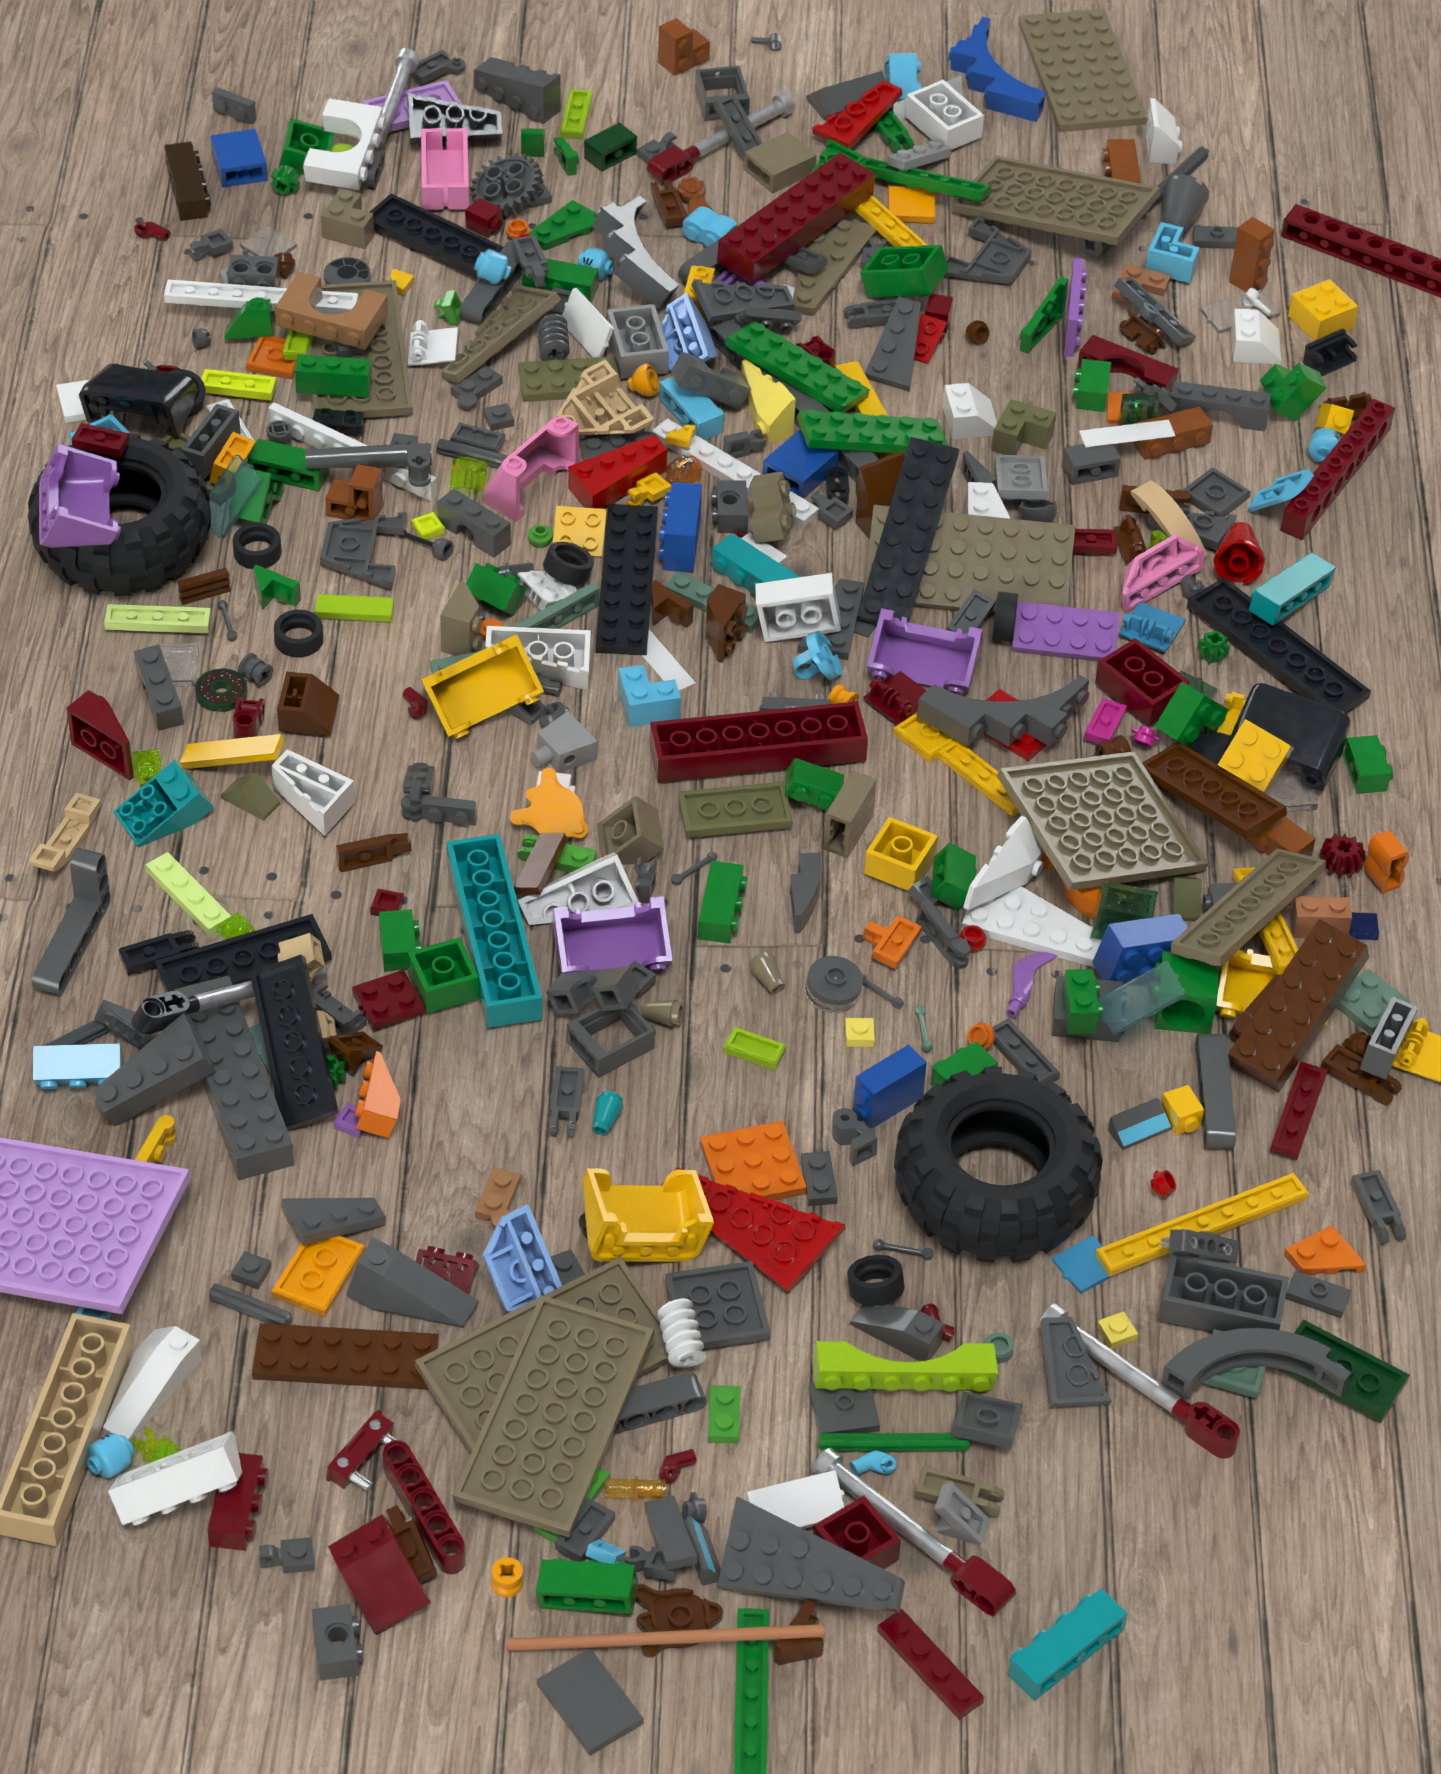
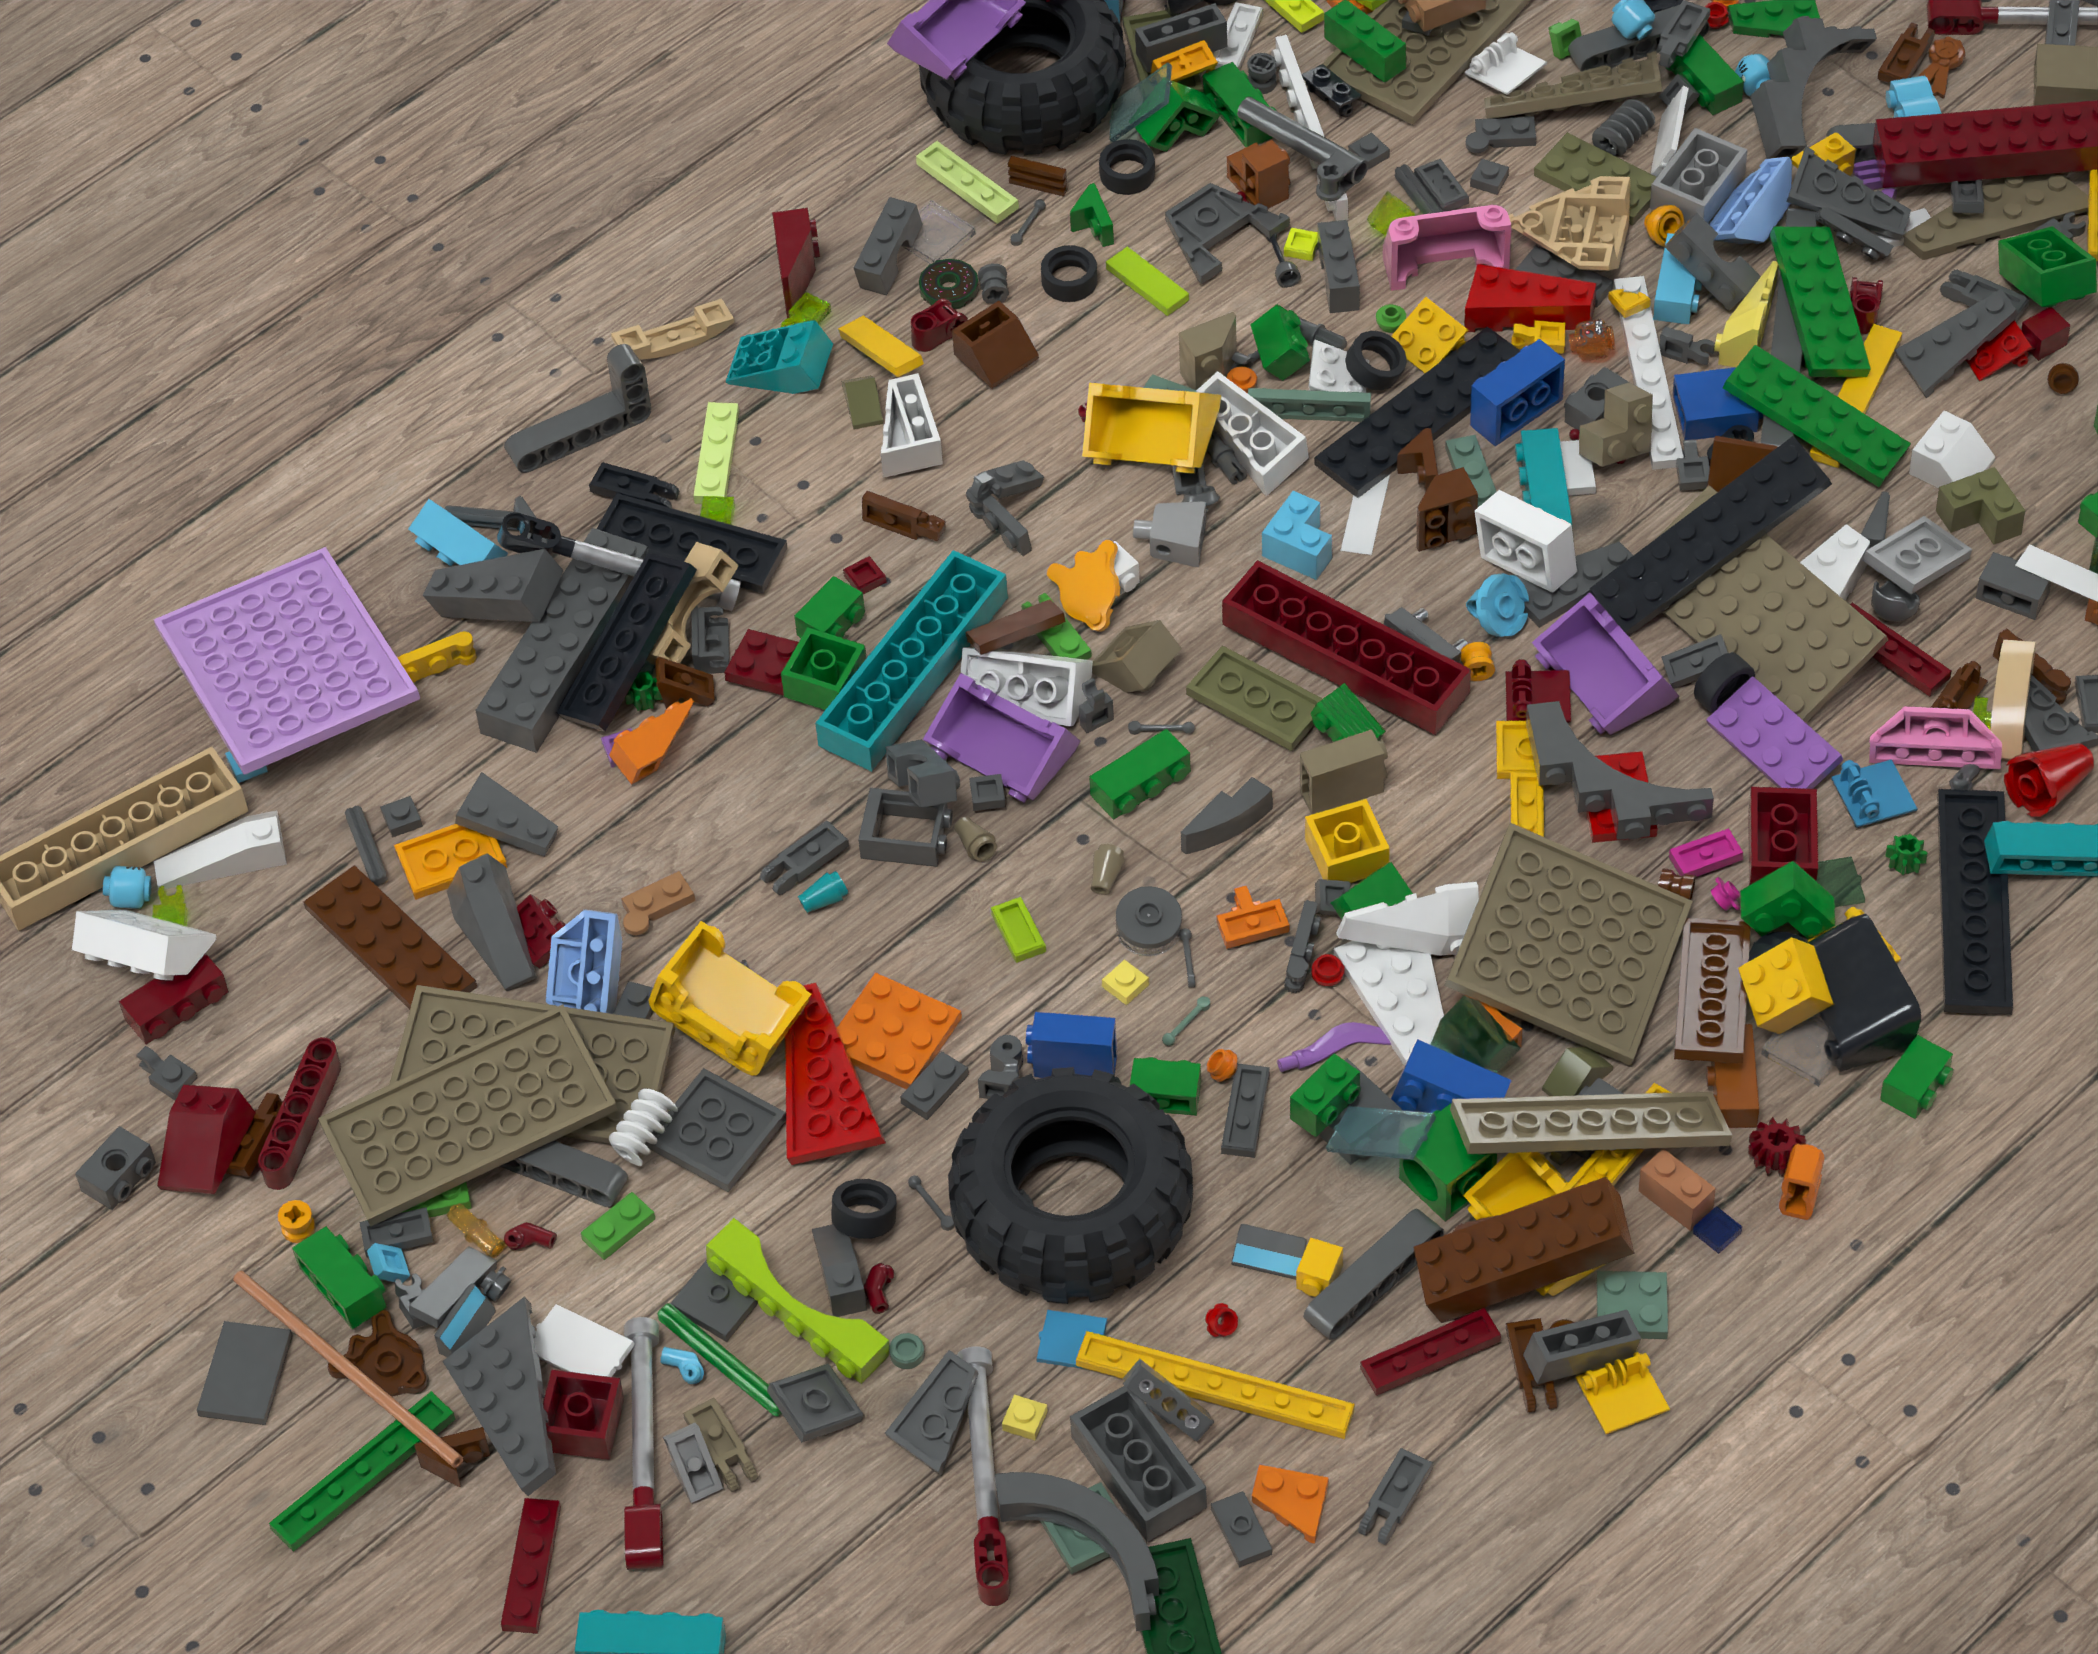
camera: 50 degrees right, 5 degrees up
dark red piece [326,1410,397,1491] -> none

